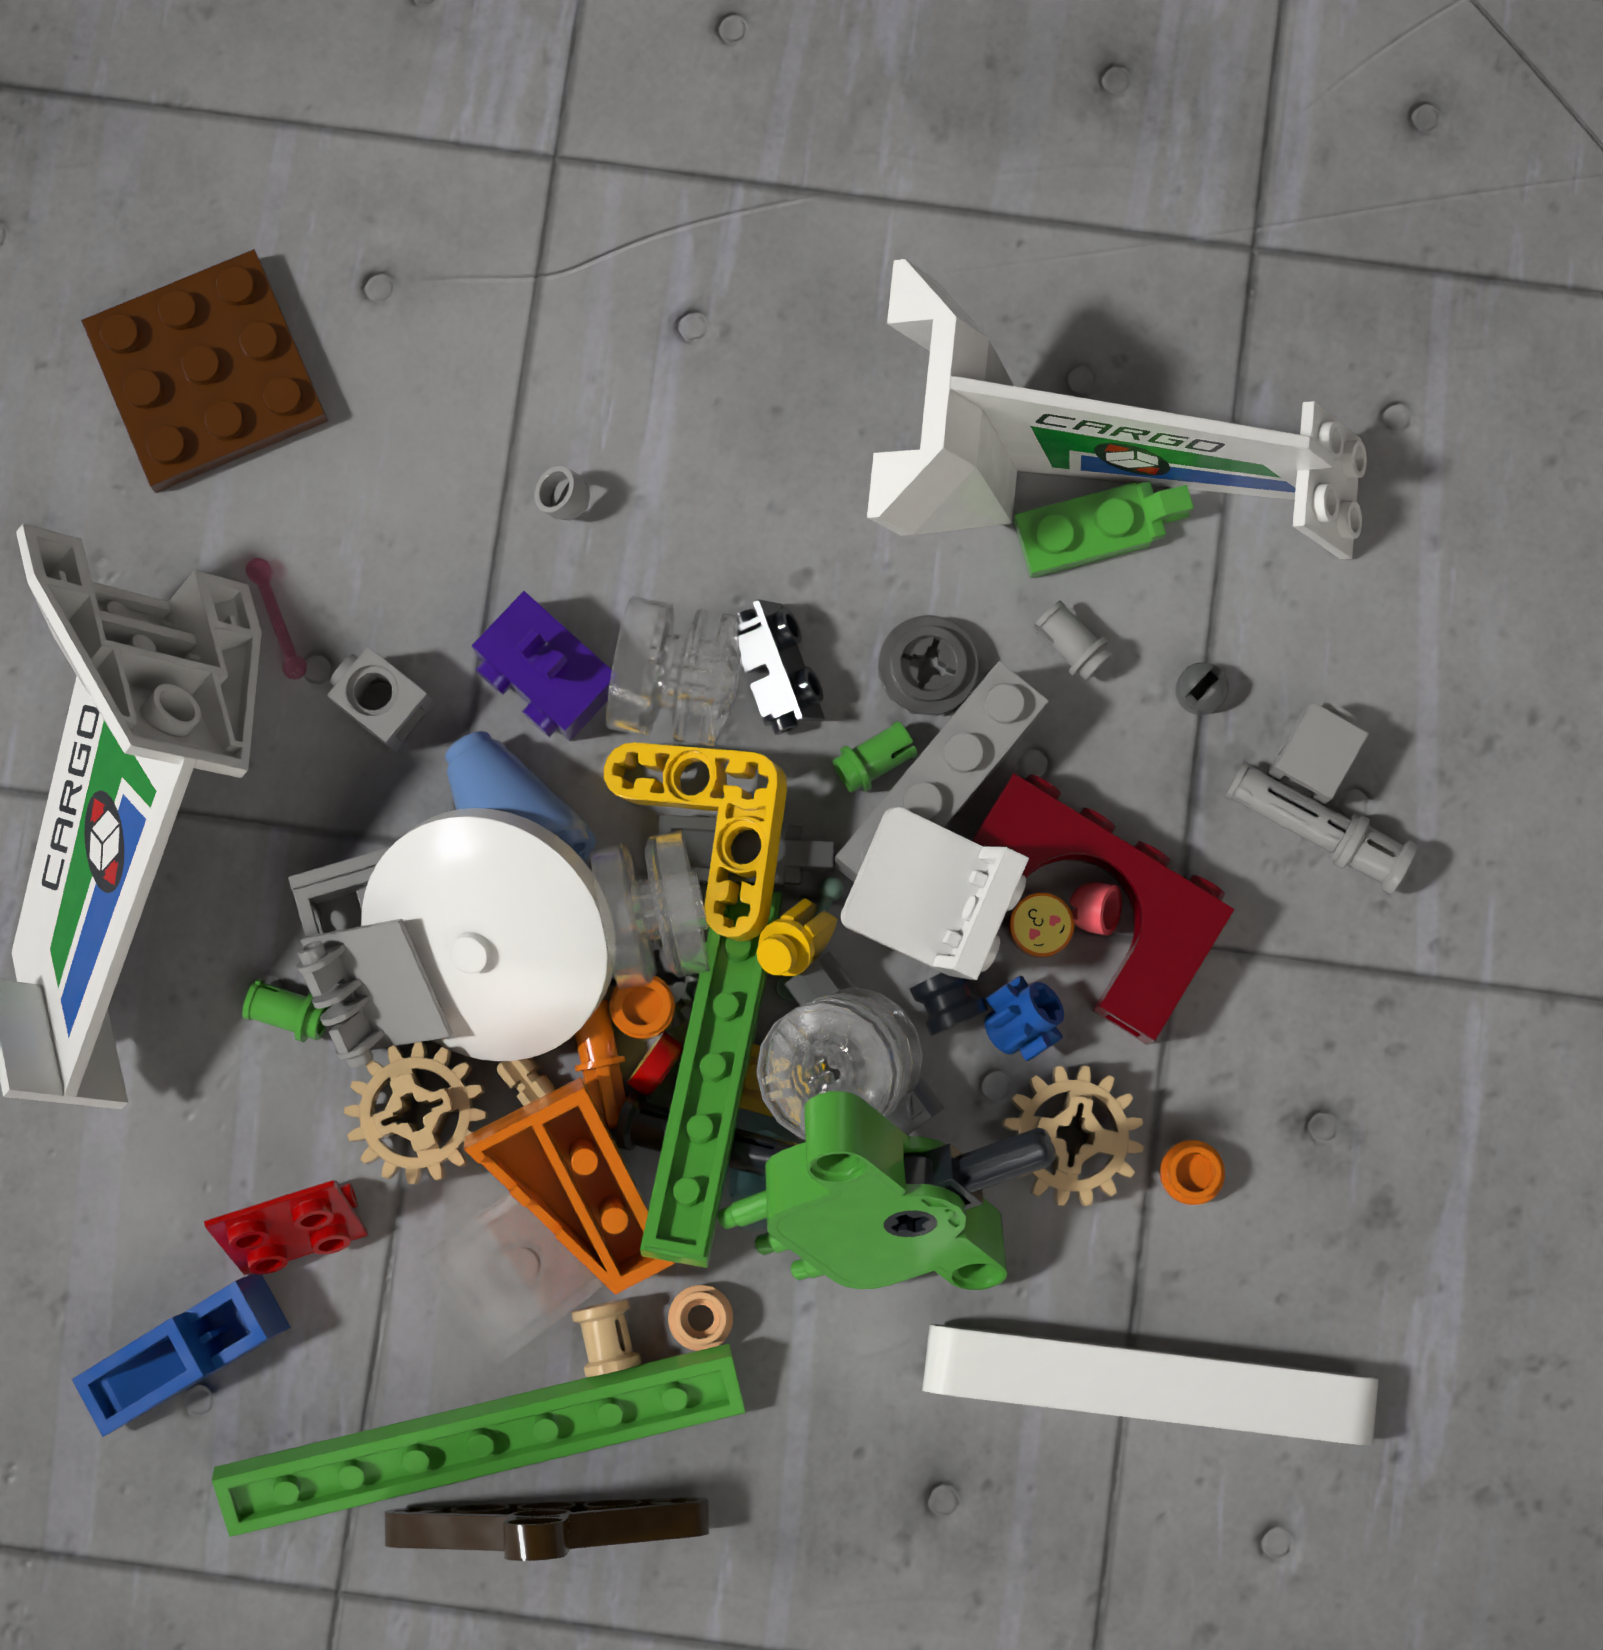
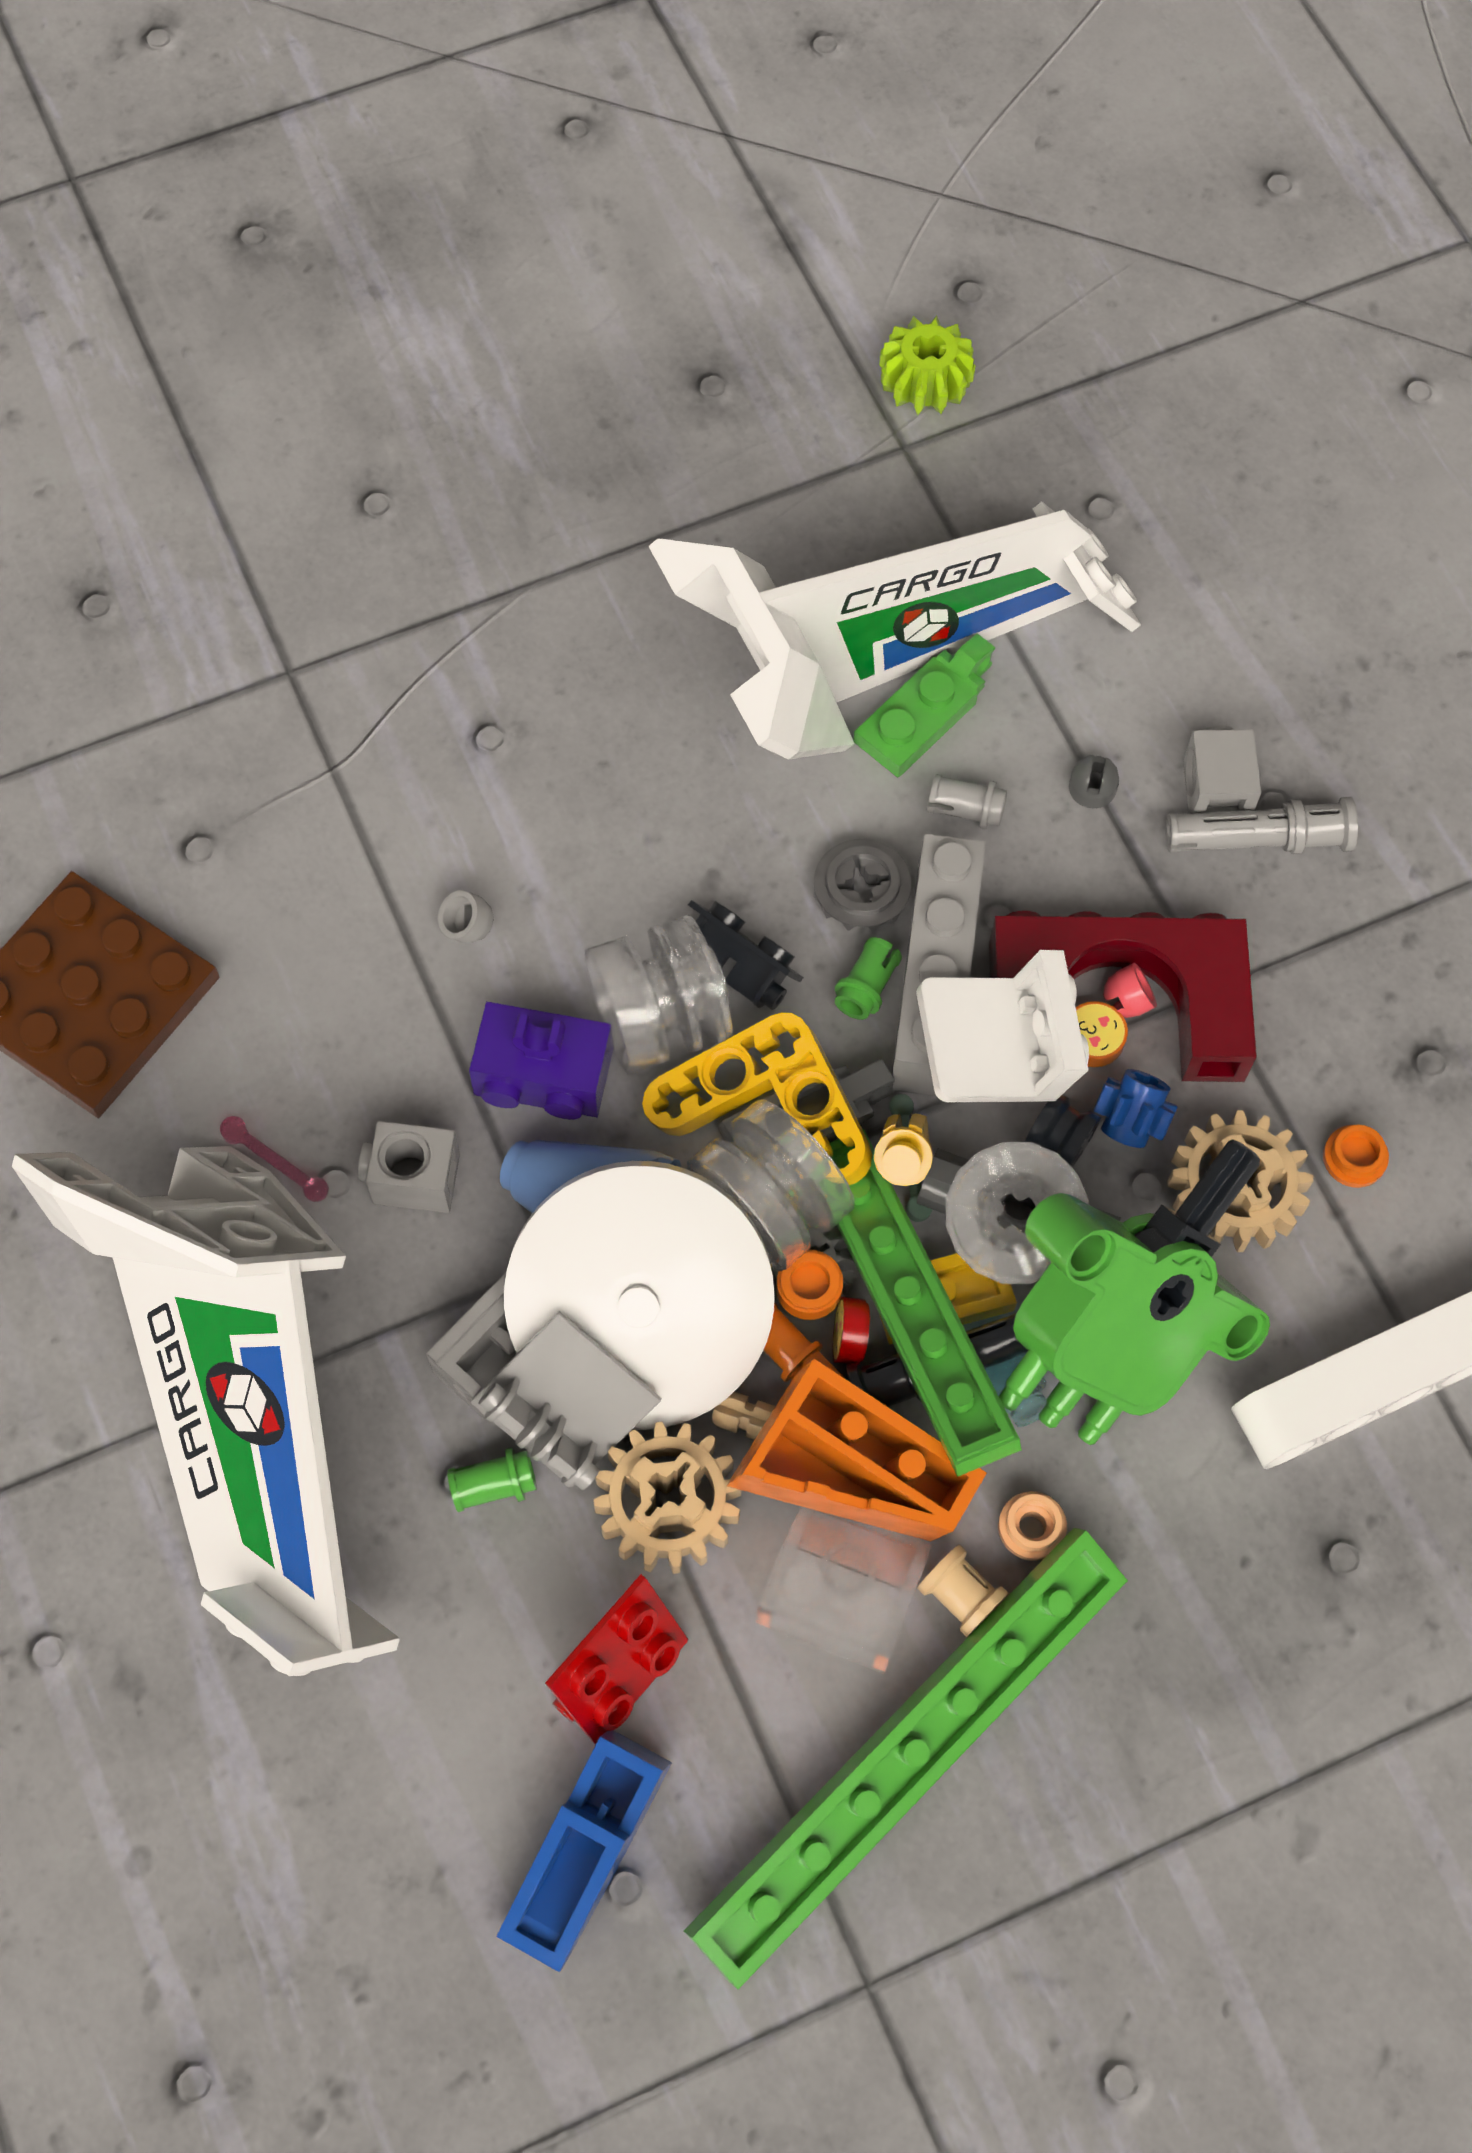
camera: 30 degrees left, 15 degrees down
dark brown beam [385,1497,709,1561] -> none
none -> lime gear [879,315,976,415]

